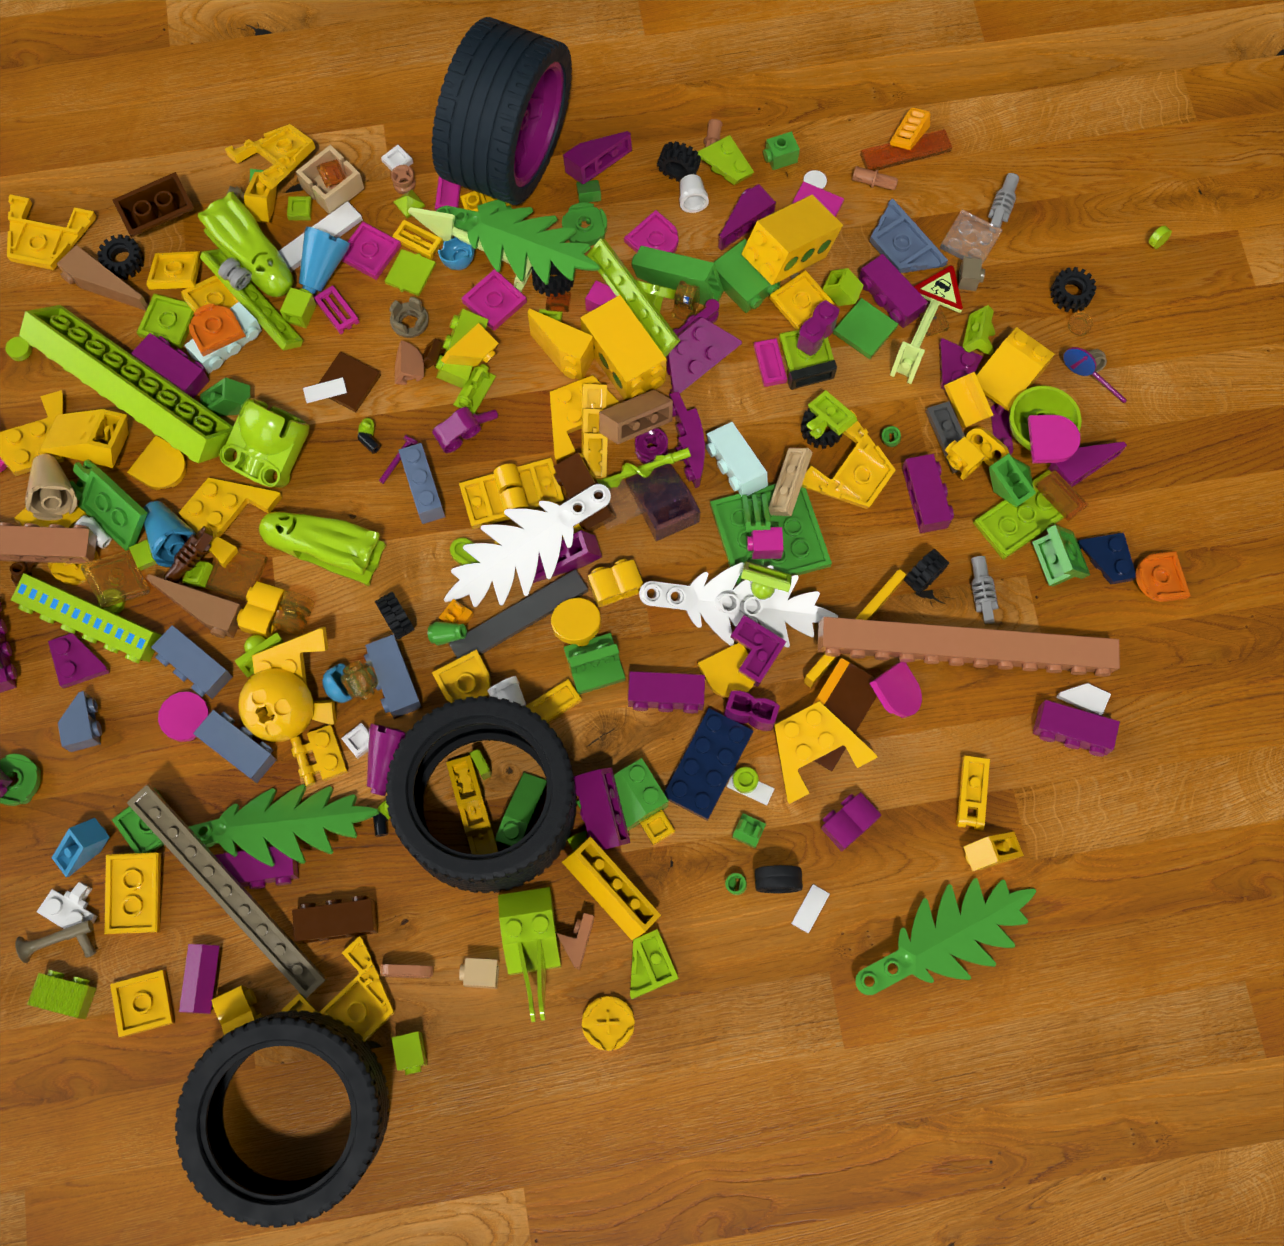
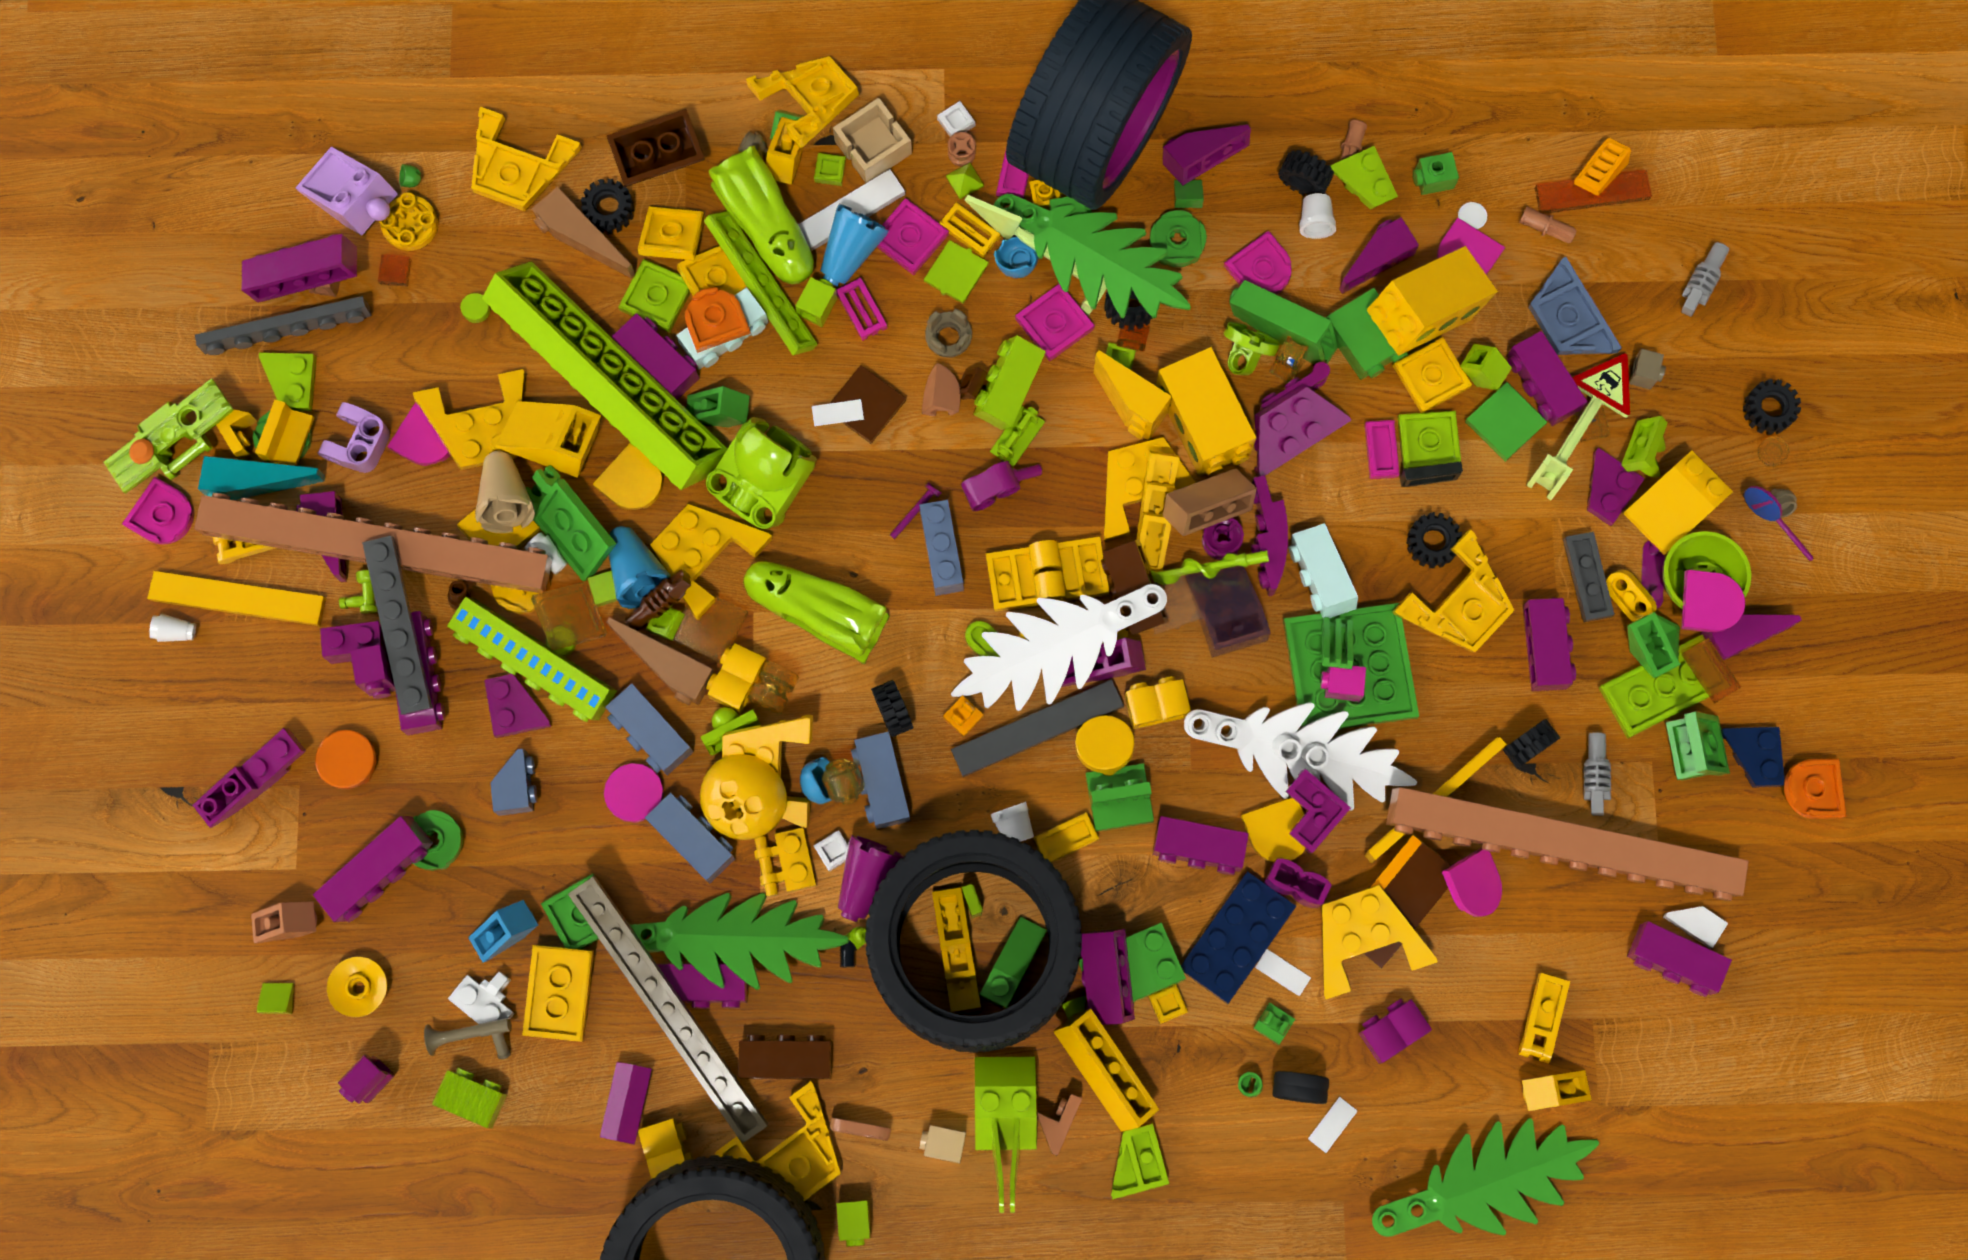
camera: 10 degrees right, 5 degrees up
yellow tile [110,970,175,1038] -> none
light grey wheel [218,257,252,291] -> none
clear orange tile [317,159,346,188] -> none
arm [358,418,381,454] -> none
bright green cone [428,621,467,646] -> none
yellow tile [432,649,491,703] -> none
yellow slope [441,323,499,366] -> none
yellow tile [582,996,635,1051] -> none
dark pink brick [585,281,617,312] -> none
lime tile [587,238,680,357] -> none
lime tile [733,767,759,794] -> none
lime tile [741,561,792,600] -> none
tan tile [768,448,813,516] -> none
magenta brick [797,300,839,356] -> none
lime plate [806,390,858,439] -> none
bright green hinge [882,426,901,447] -> none
clear plate [940,210,1002,265] -> none
yellow panel [944,372,993,428] -> none
yellow brick [945,436,985,480] -> none
lime tile [1149,226,1172,249] -> none

